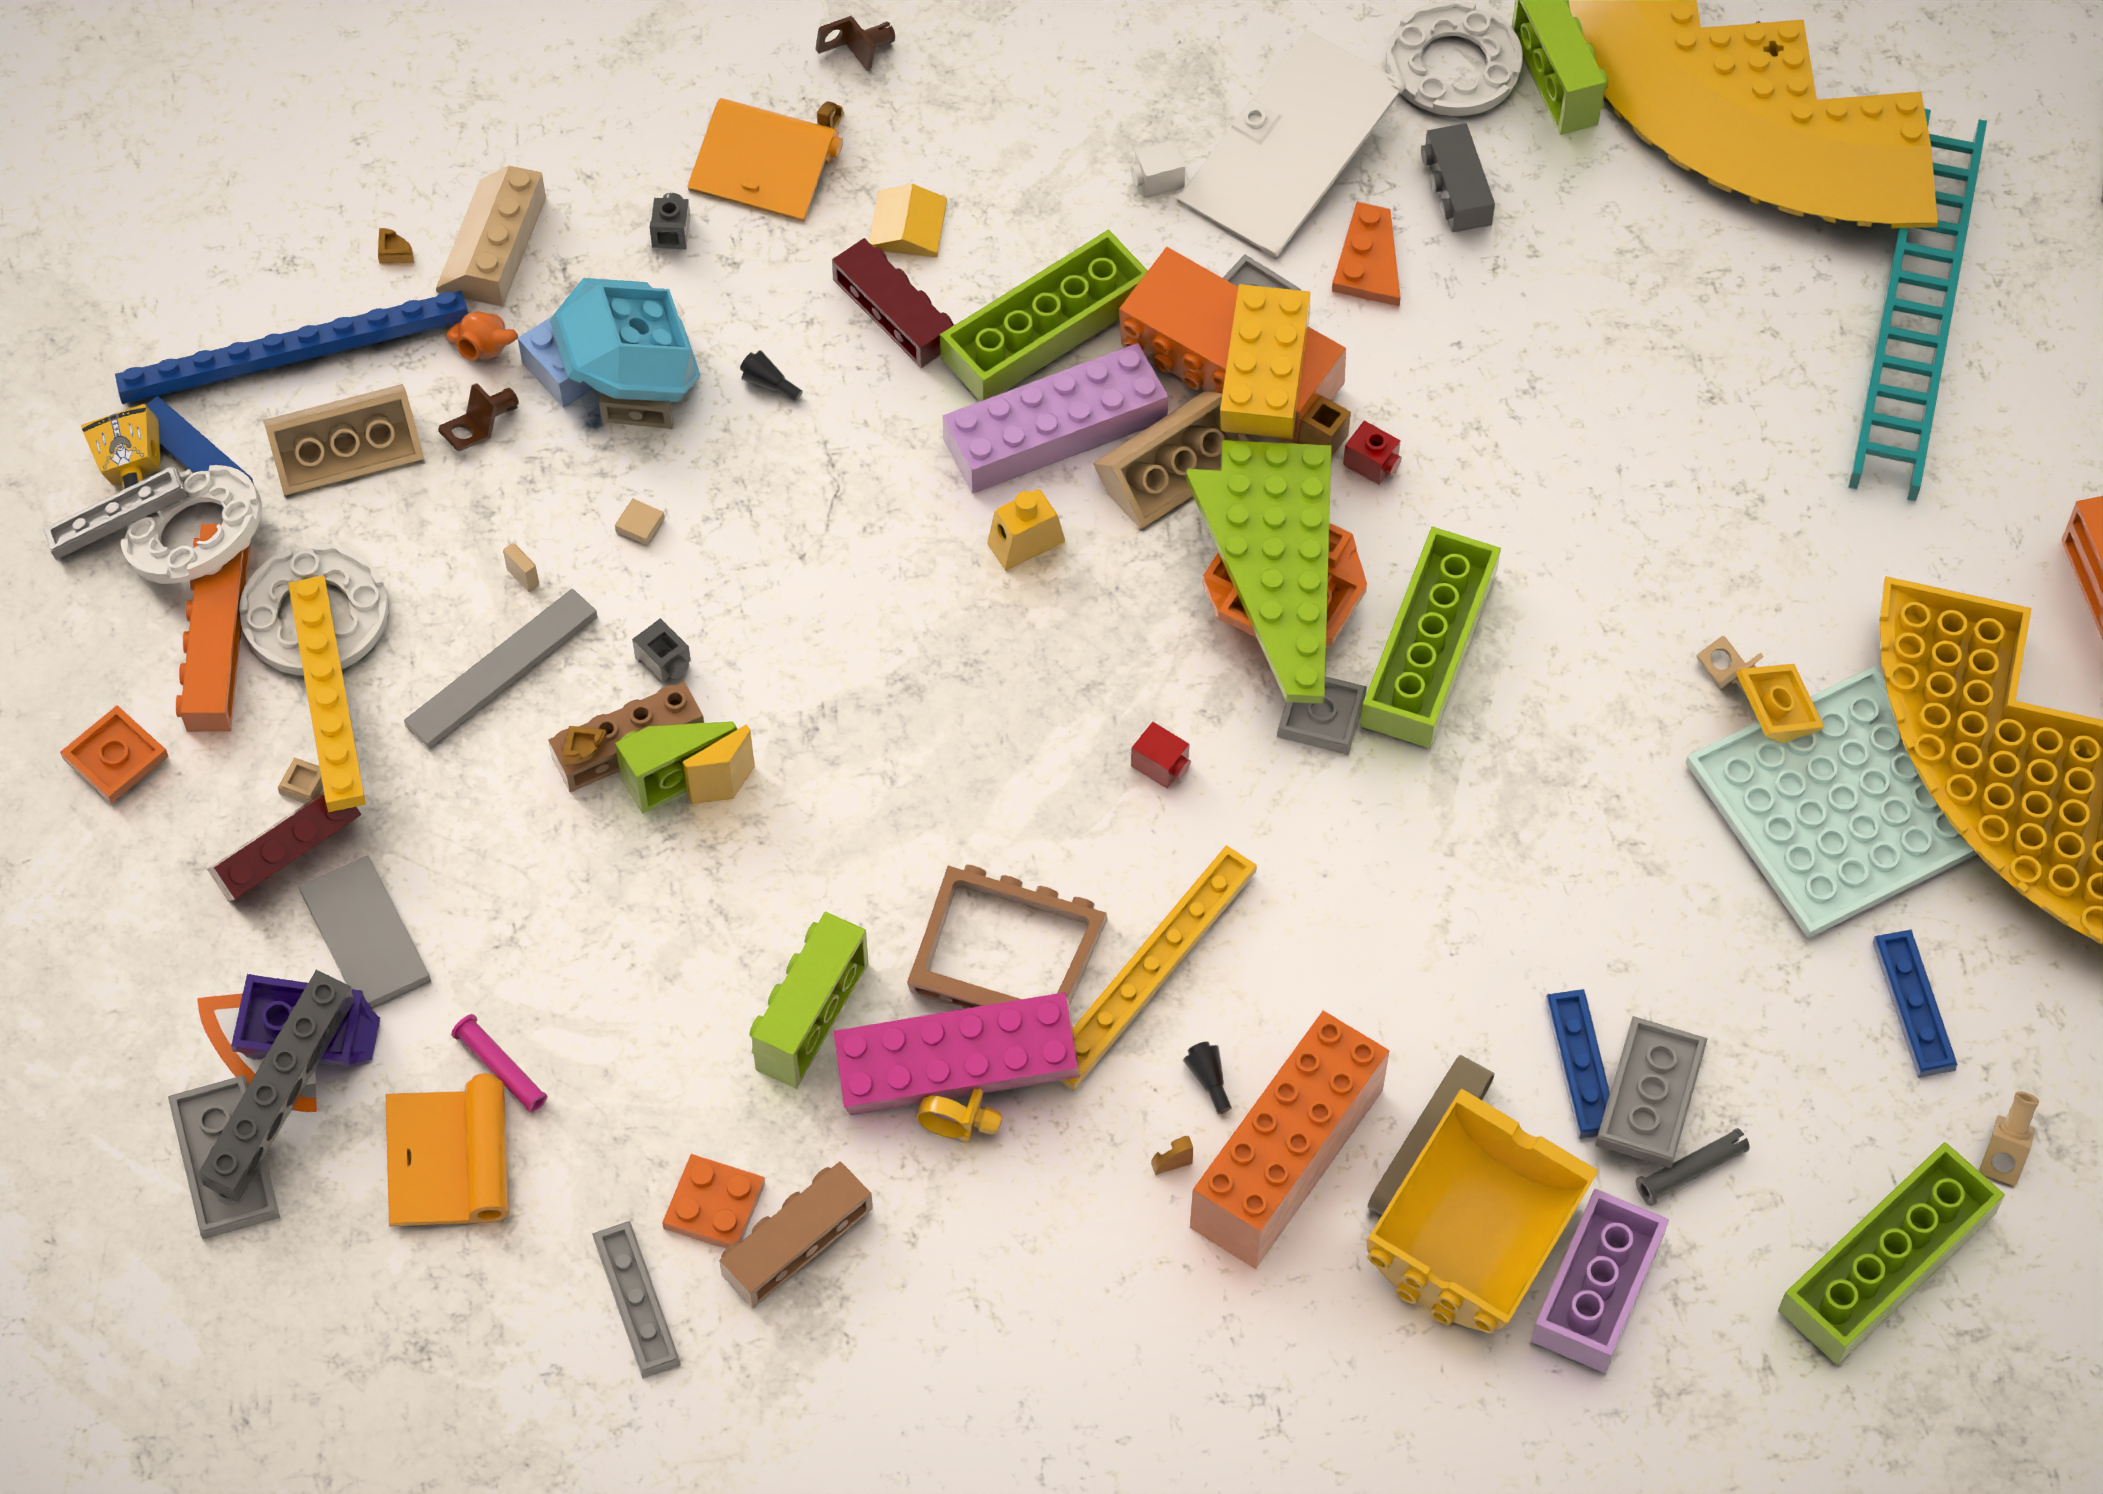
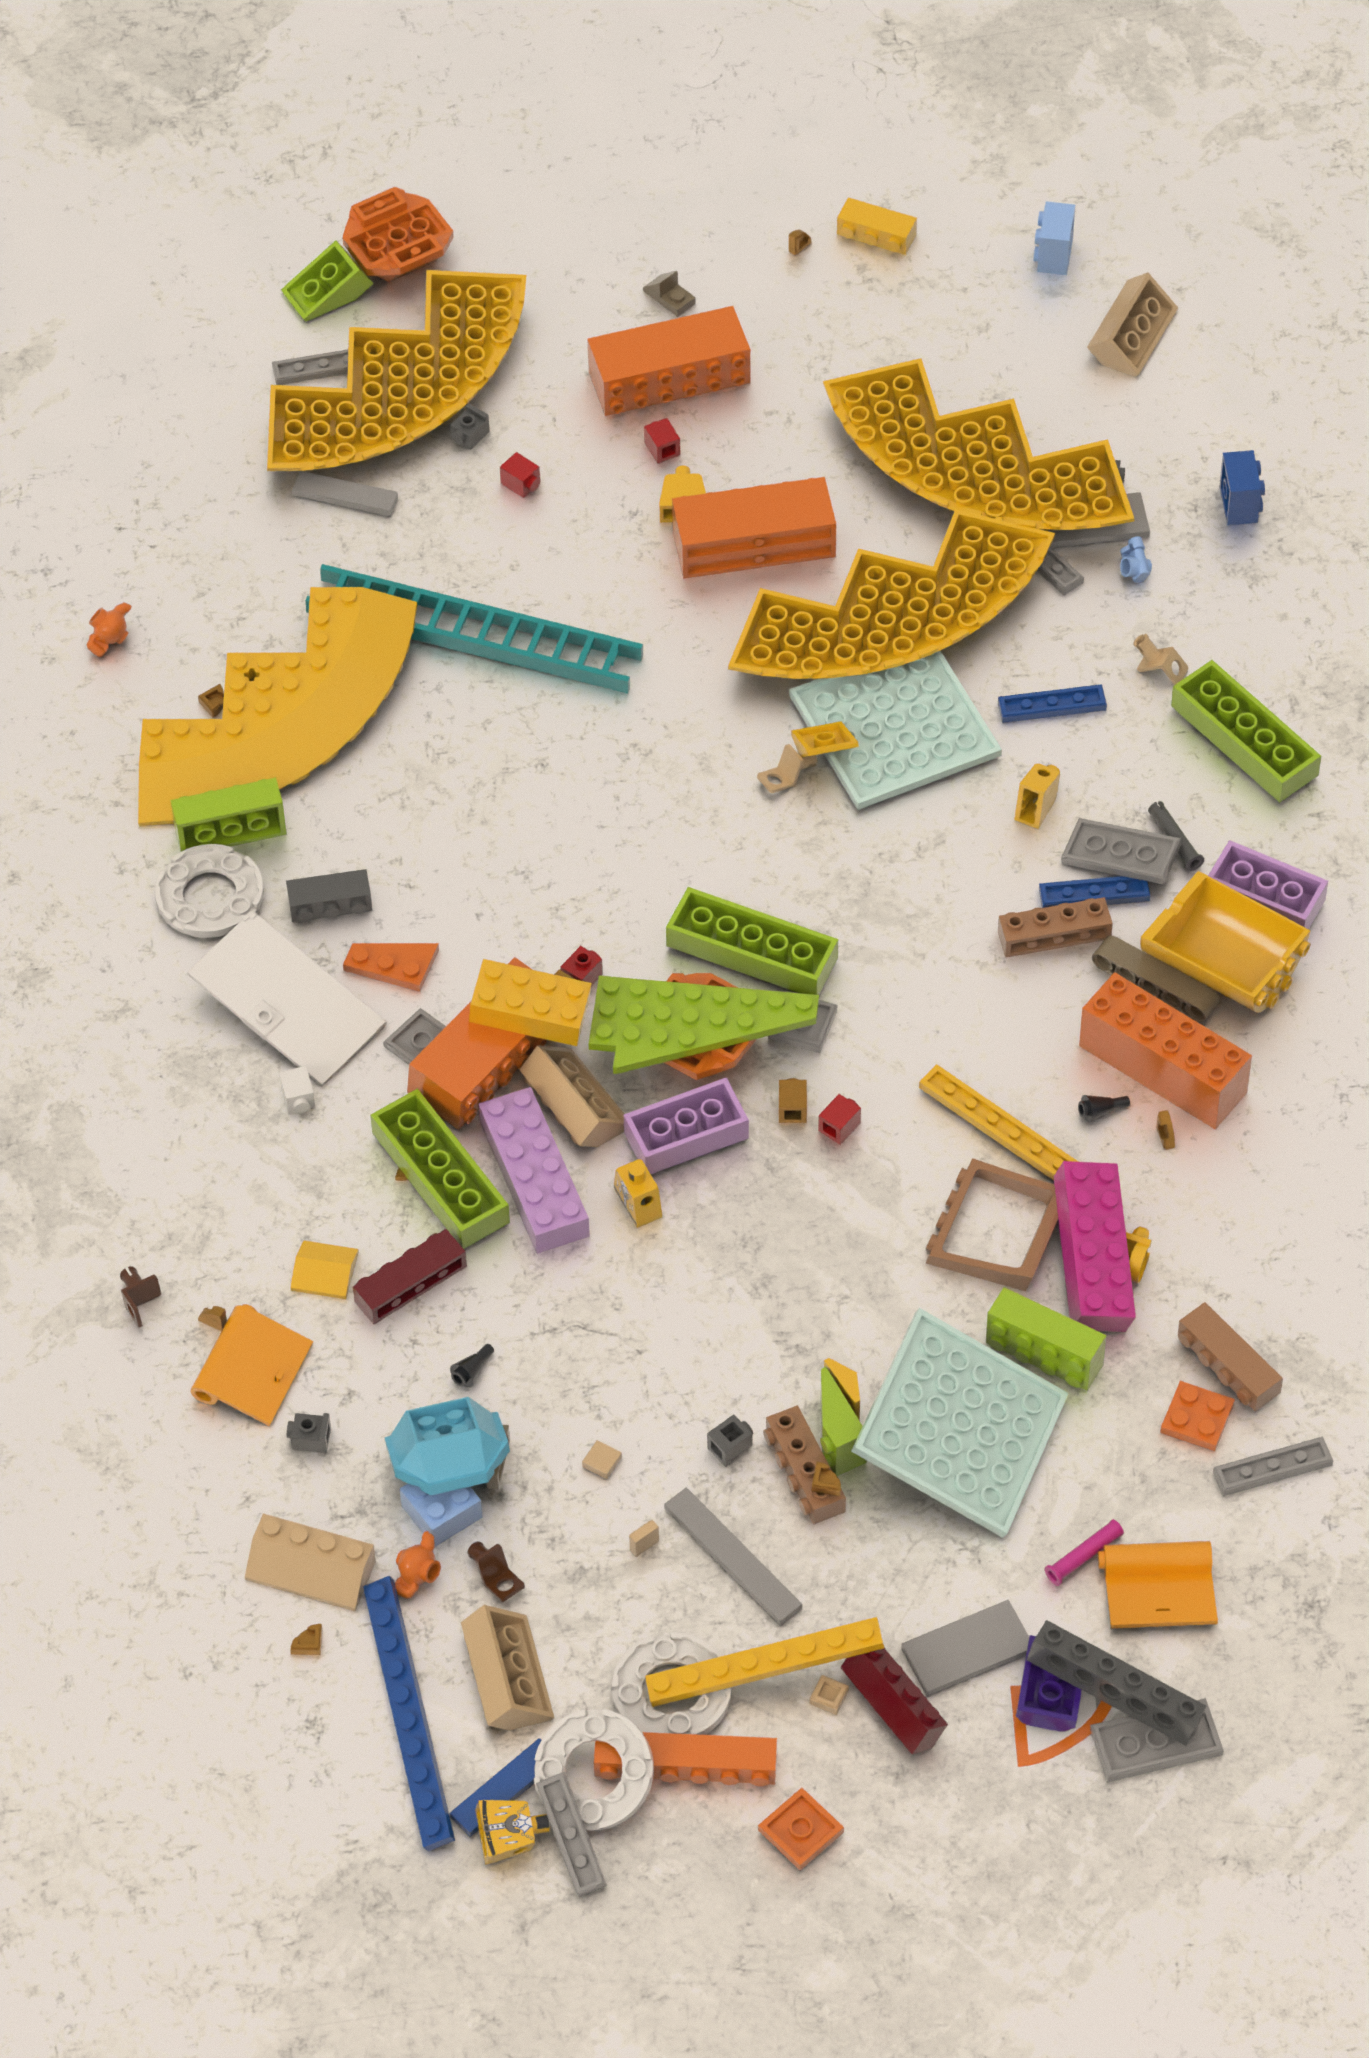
camera: 85 degrees left, 5 degrees down
none -> lavender brick [624,1077,749,1174]
none -> pearl gold brick [779,1078,807,1123]
none -> light aqua plate [851,1308,1069,1538]
none -> medium nougat brick [998,897,1113,958]
none -> yellow torso [1014,763,1060,829]

